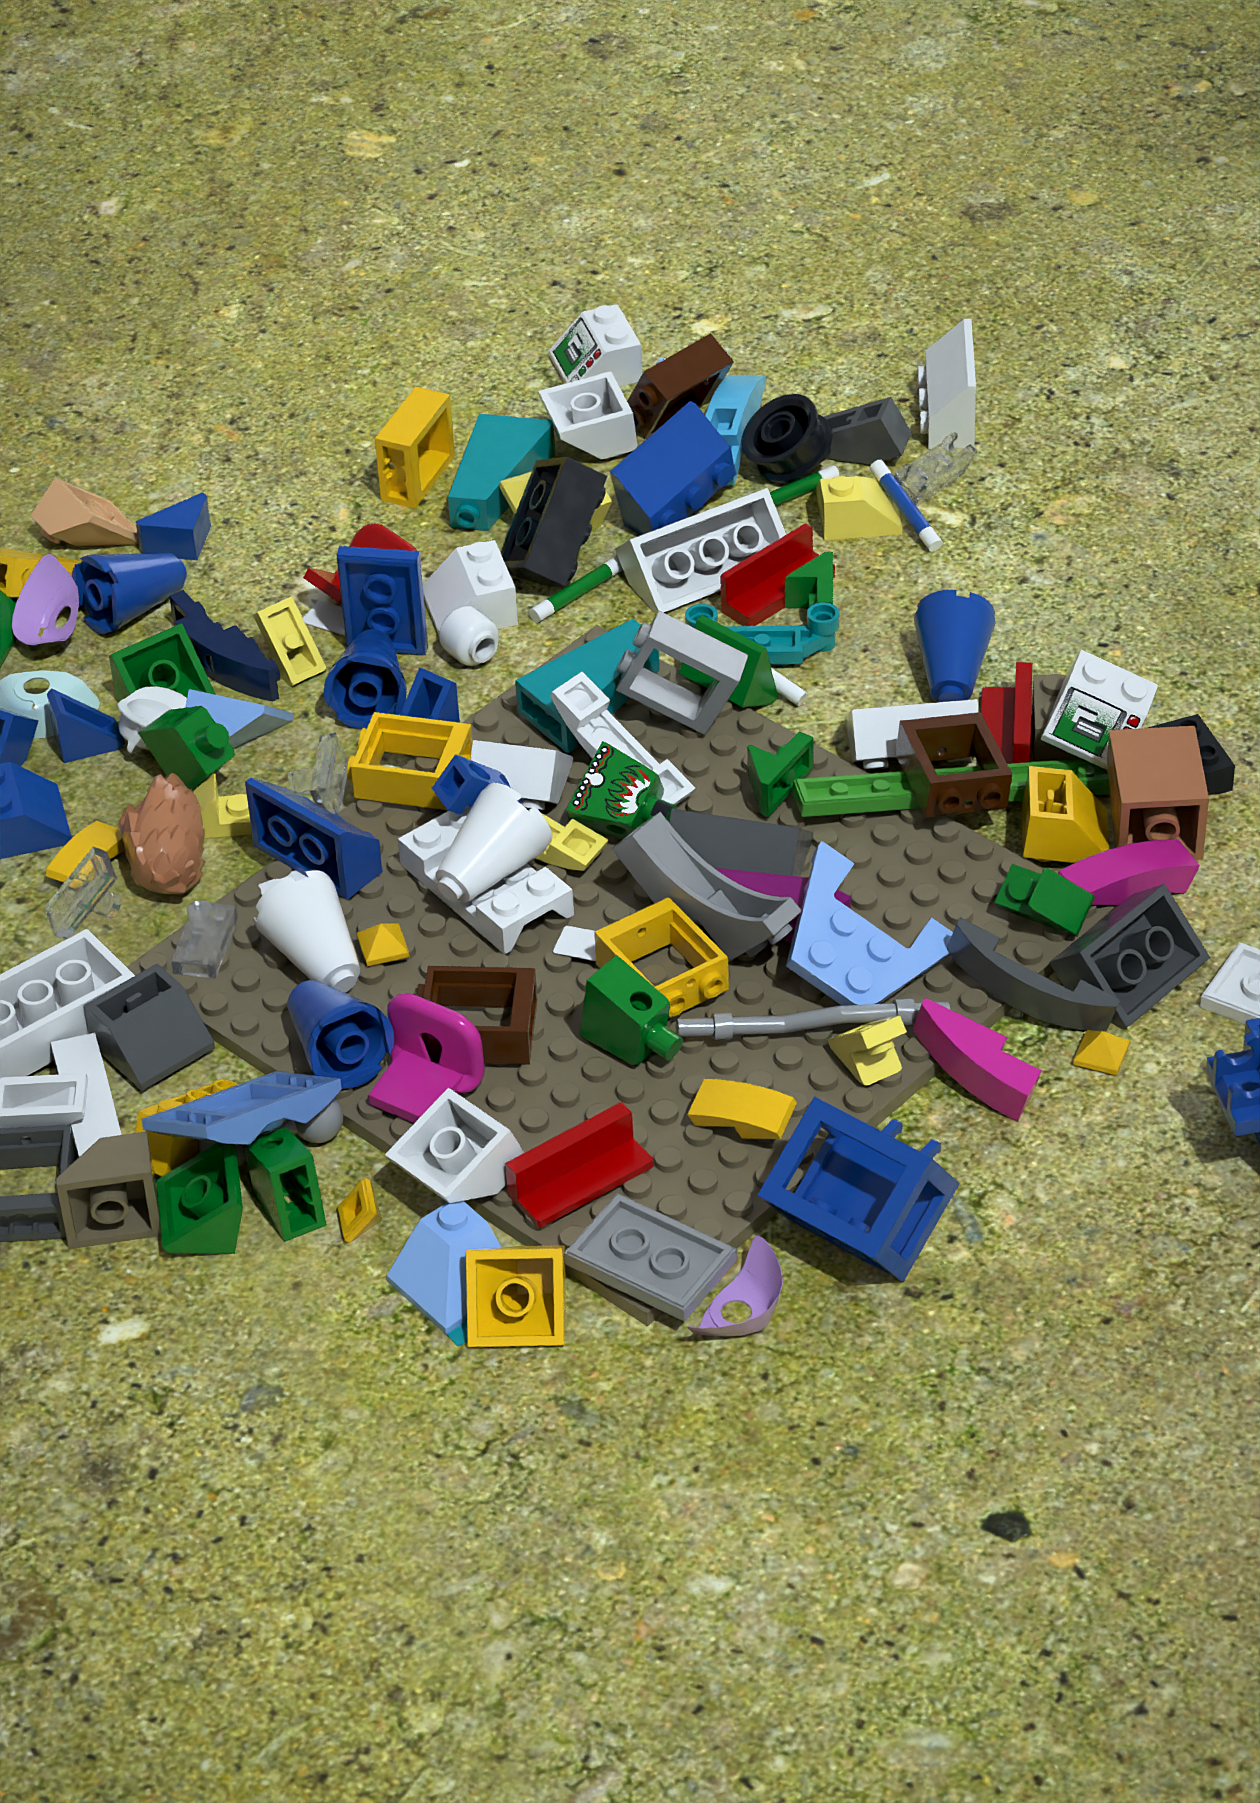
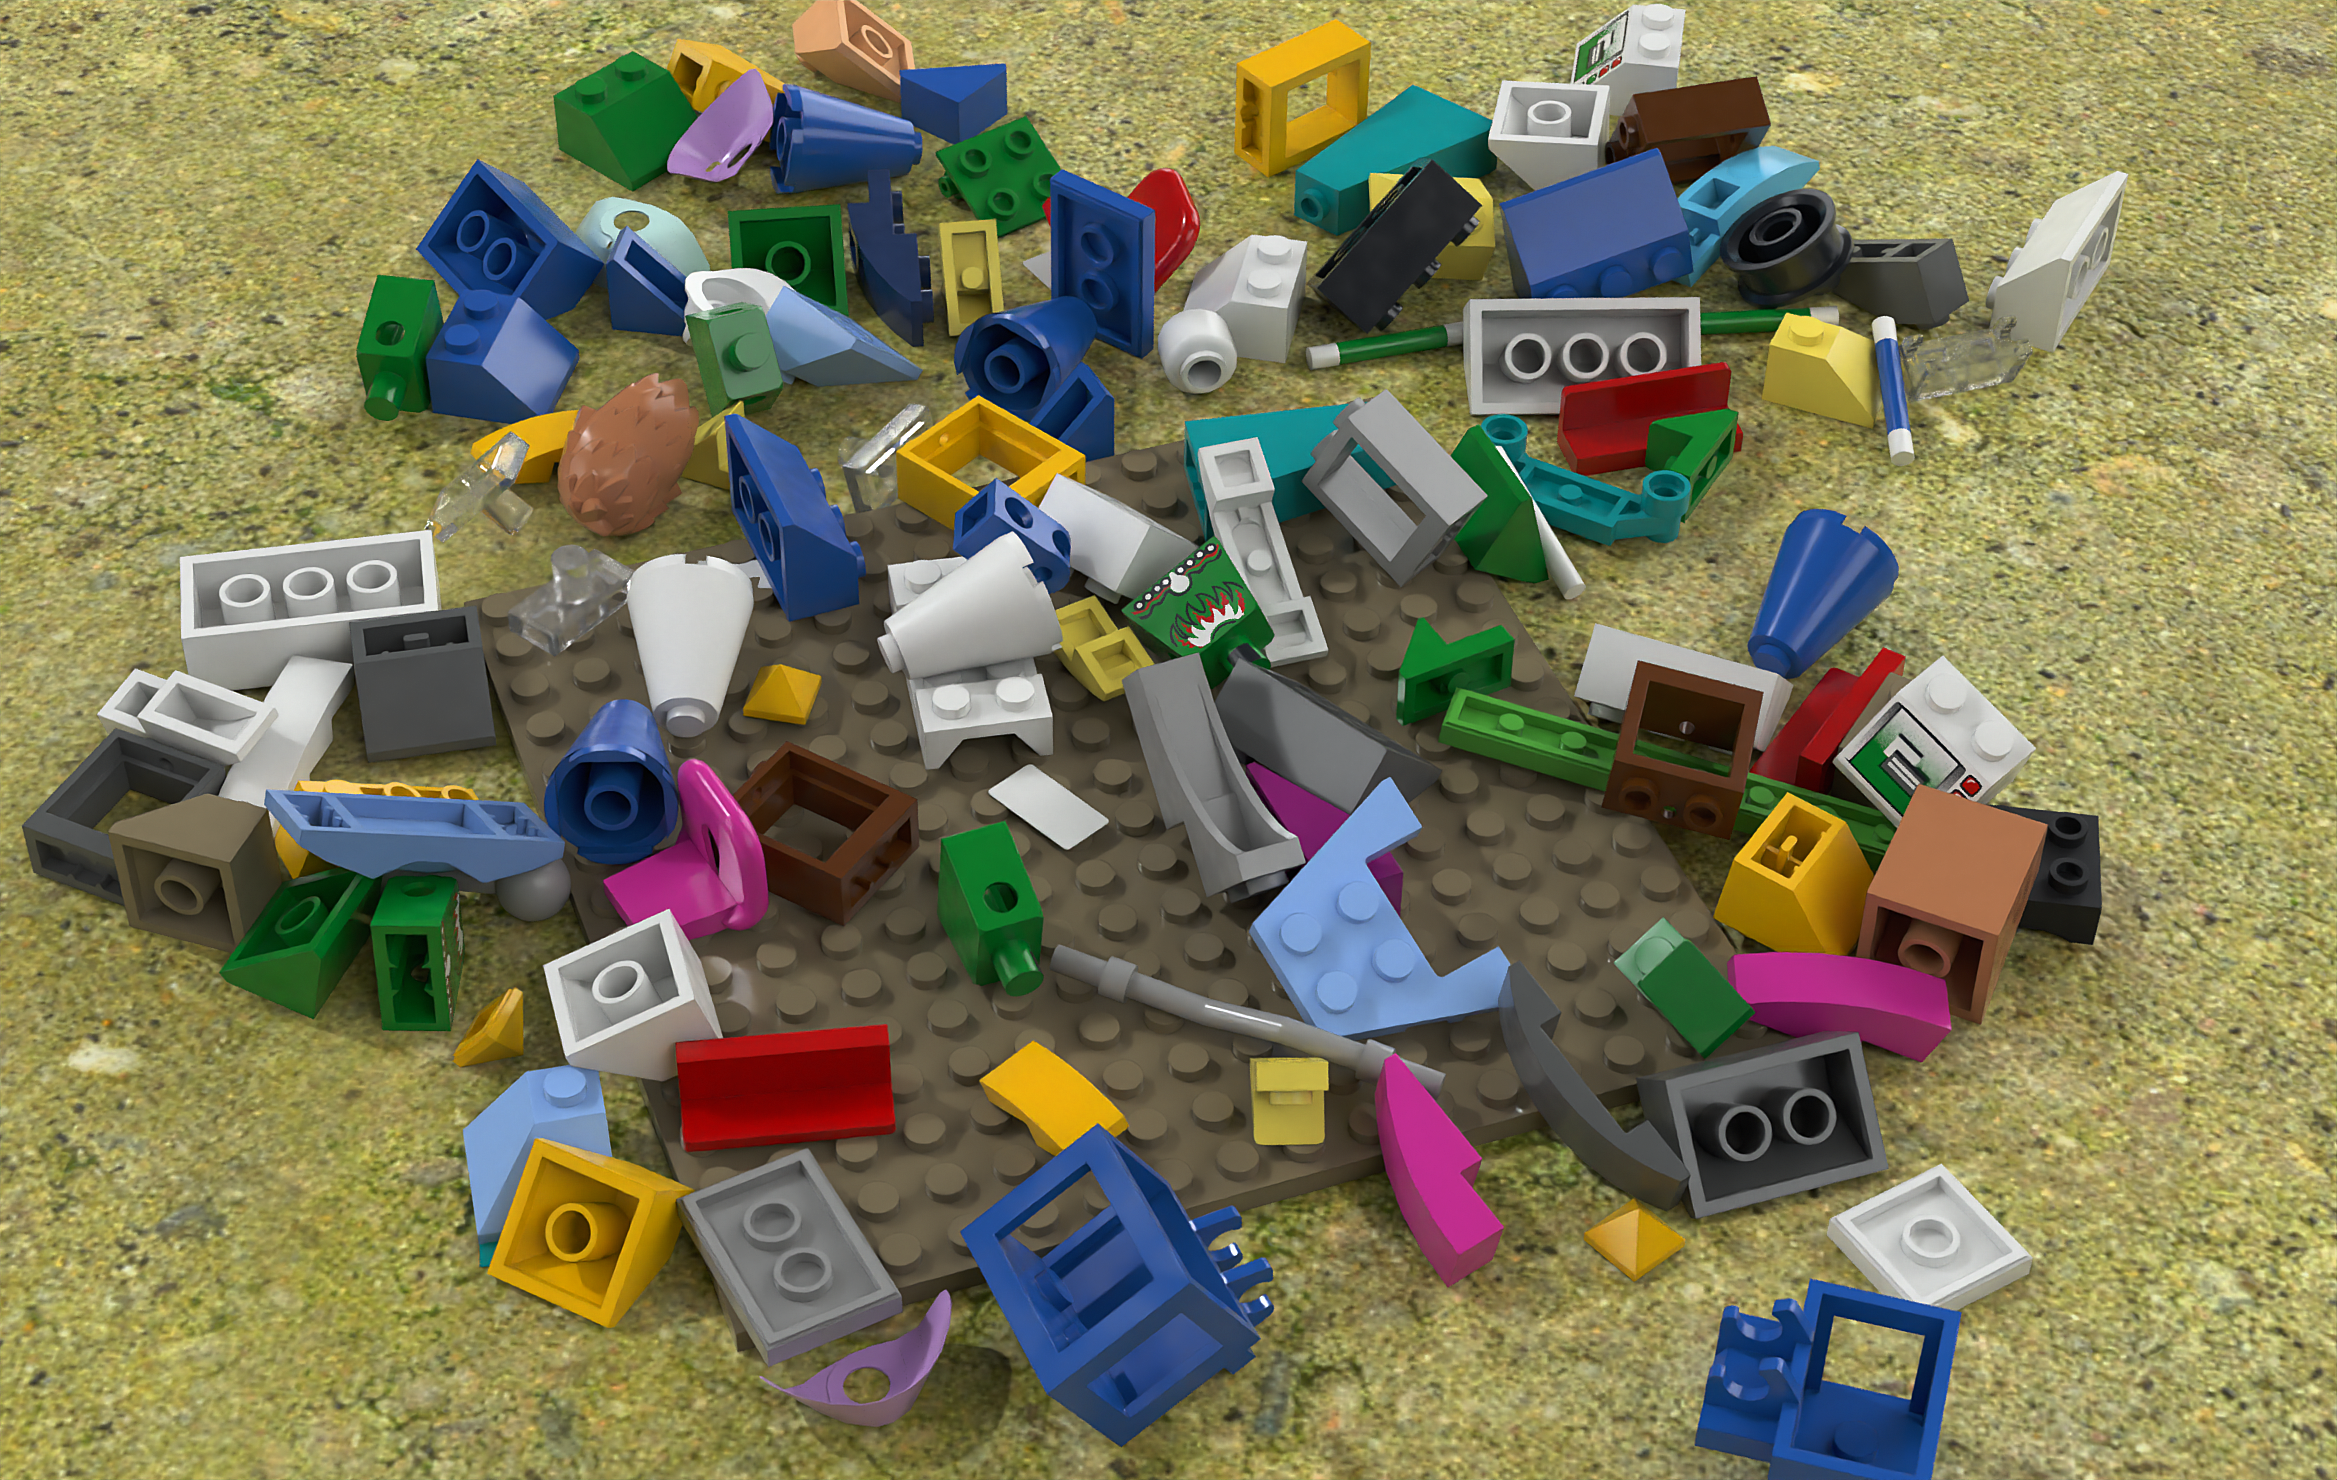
camera: 25 degrees right, 0 degrees up
yellow window [594,897,729,1019] -> none
none -> green hinge [935,116,1062,238]

